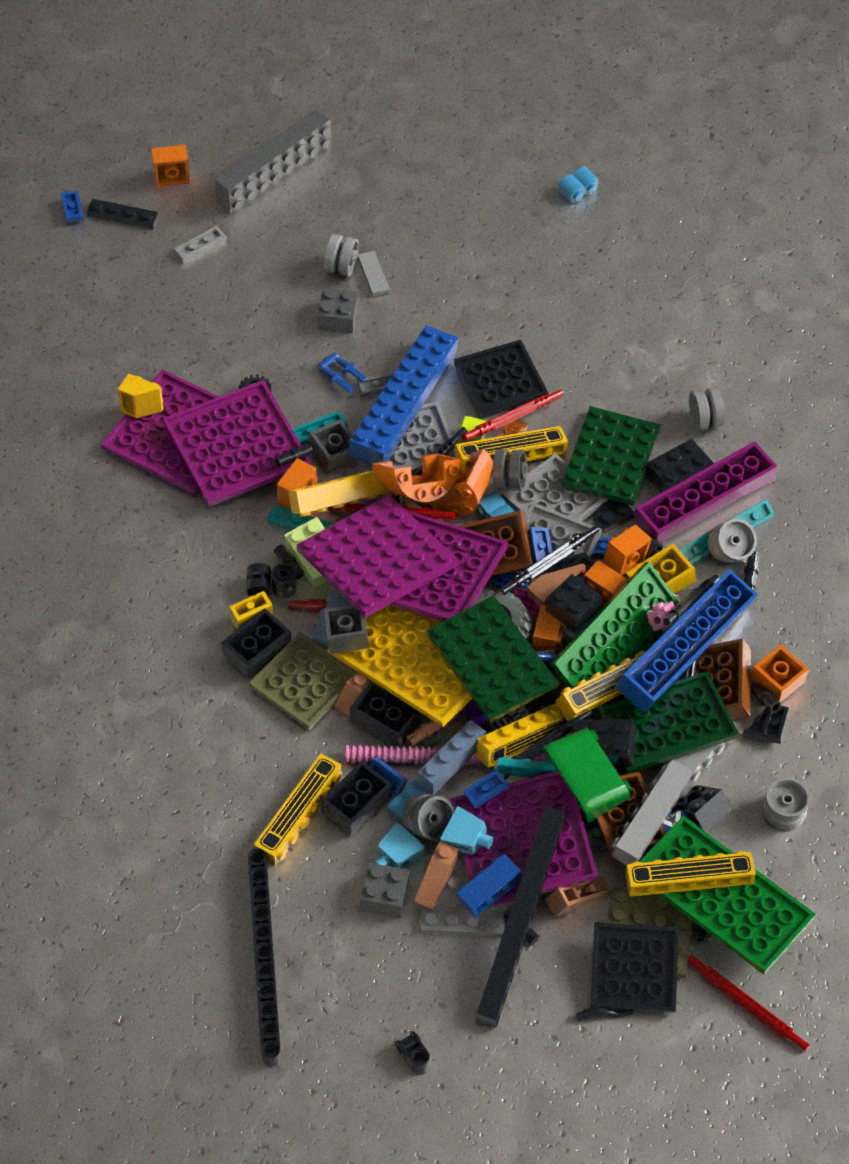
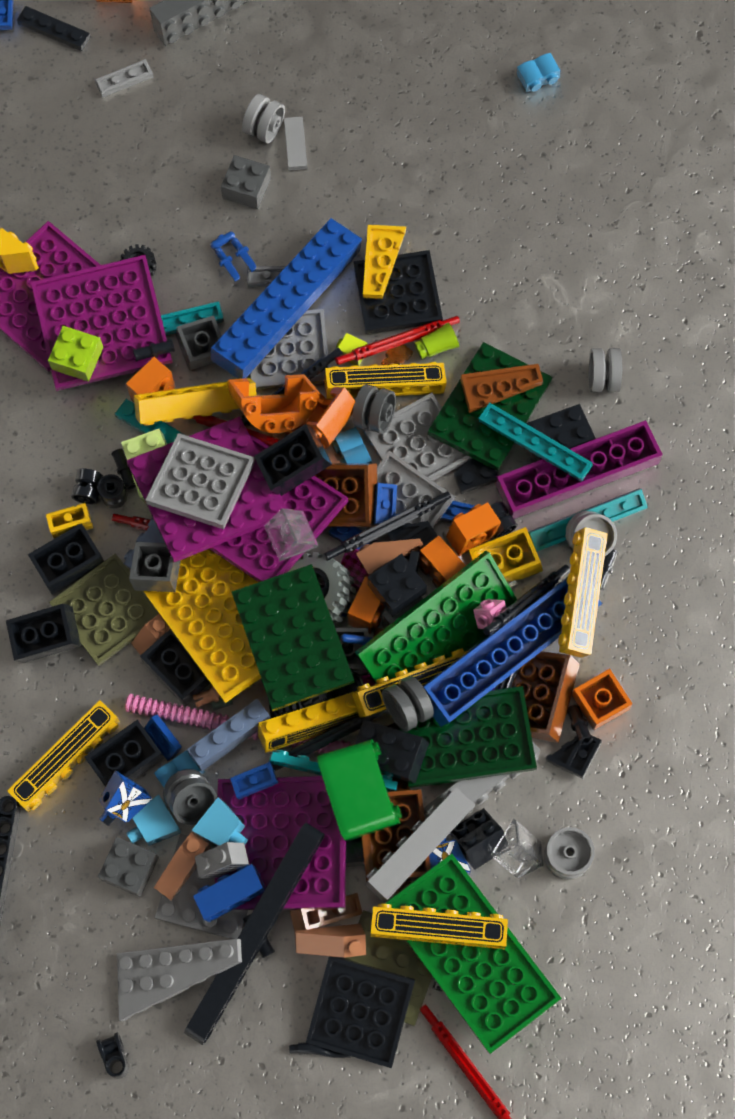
camera: 15 degrees right, 15 degrees up
none -> black brick [6,603,81,663]
none -> lime brick [48,326,103,382]
none -> torso [99,771,152,826]
none -> light grey wing [117,939,242,1021]
none -> light grey plate [145,433,255,529]
none -> light grey brick [195,842,249,878]
none -> black brick [254,424,332,496]
none -> clear slope [264,508,318,562]
none -> nougat slope [295,924,366,958]
none -> yellow wing [363,225,406,299]
none -> dark grey wheel [382,676,434,732]
none -> lime plant [414,322,459,360]
none -> dark orange wing [460,364,543,413]
none -> teal plate [478,402,593,482]
none -> clear slope [491,819,544,878]
none -> yellow brick [558,527,608,658]

